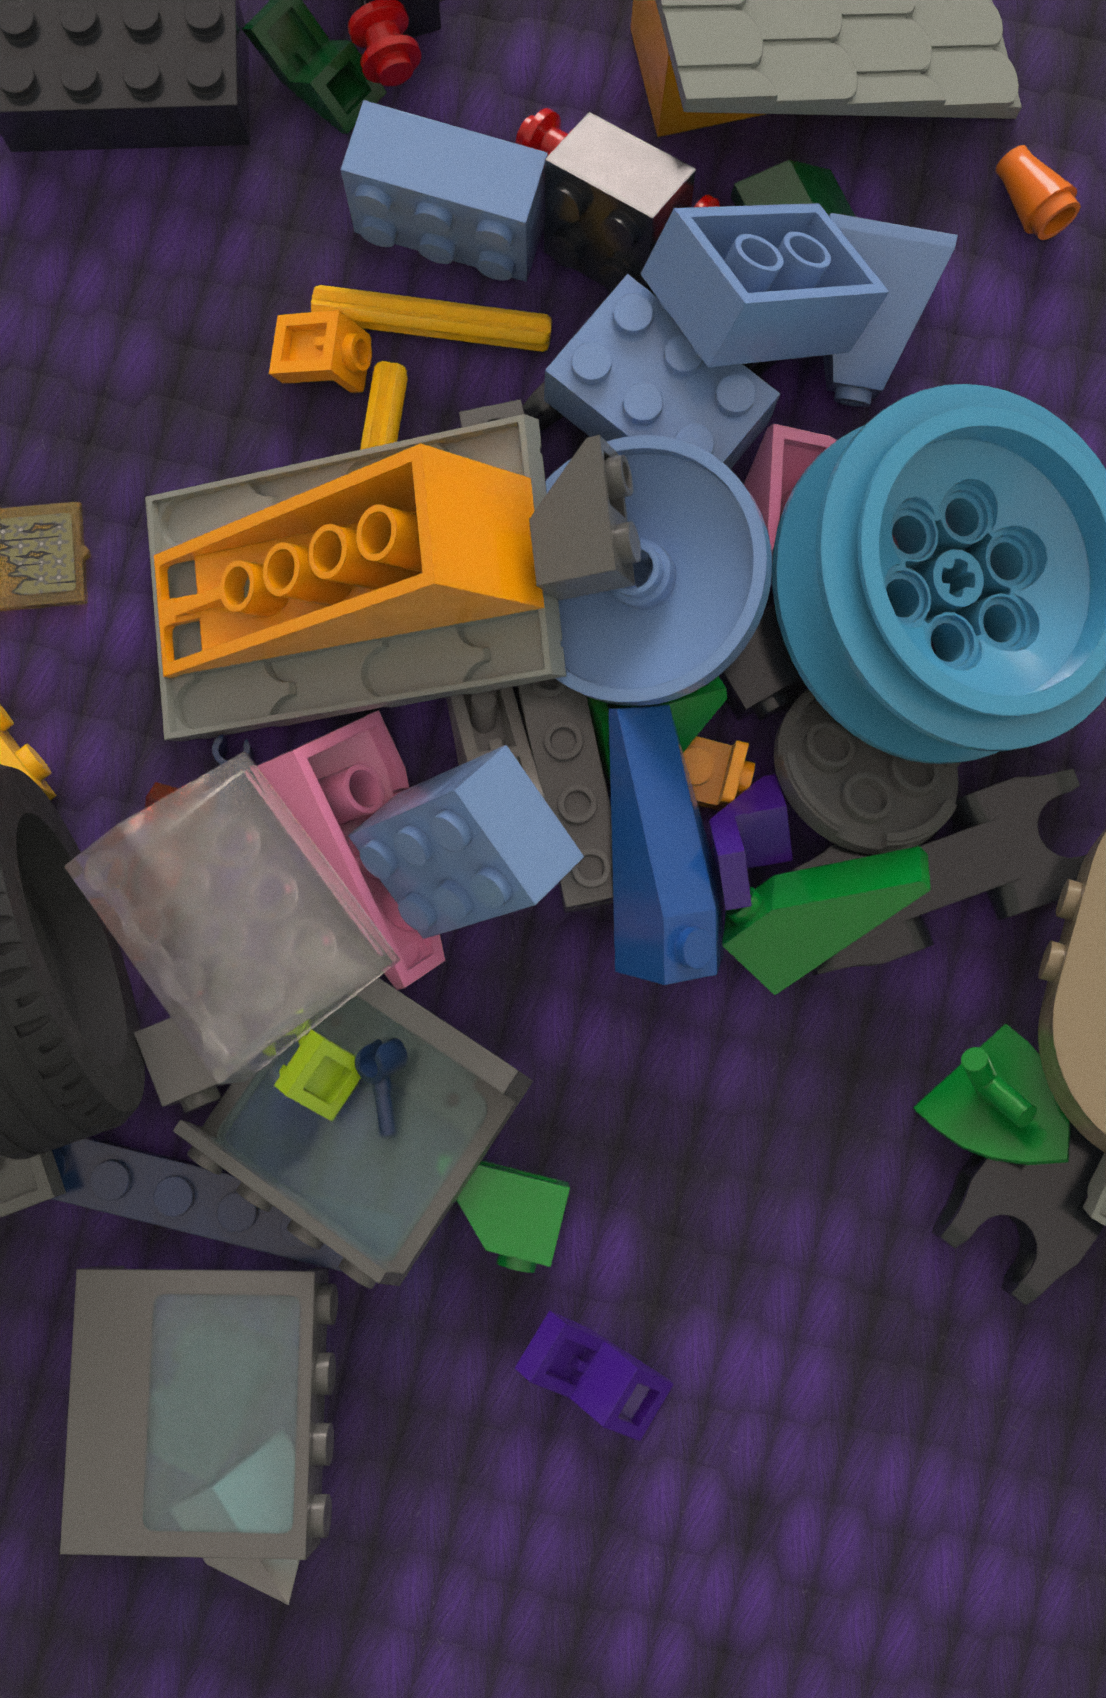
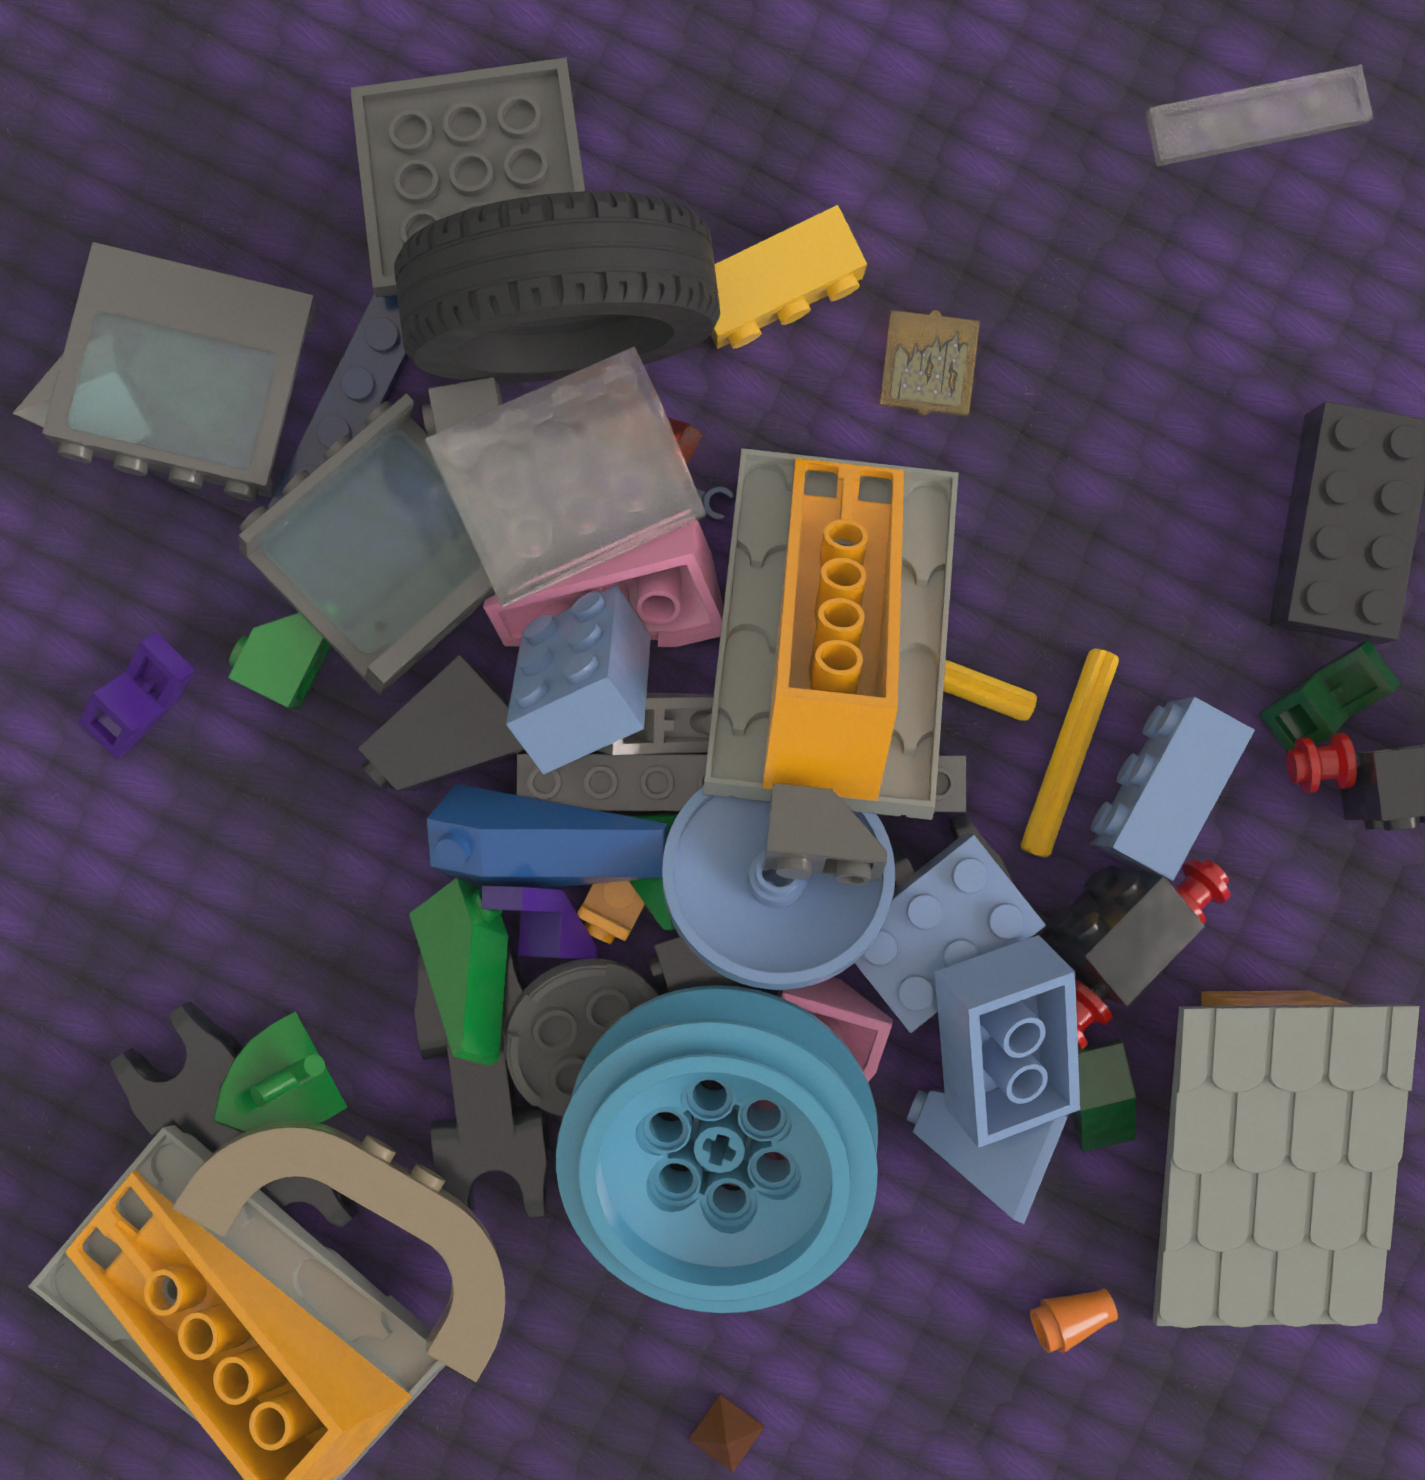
camera: 100 degrees right, 5 degrees up
light orange bracket [269,310,372,393] -> none
lime tile [273,1029,361,1121] -> none
dark blue hand [355,1038,408,1136] -> none
none -> black slope [358,655,527,791]

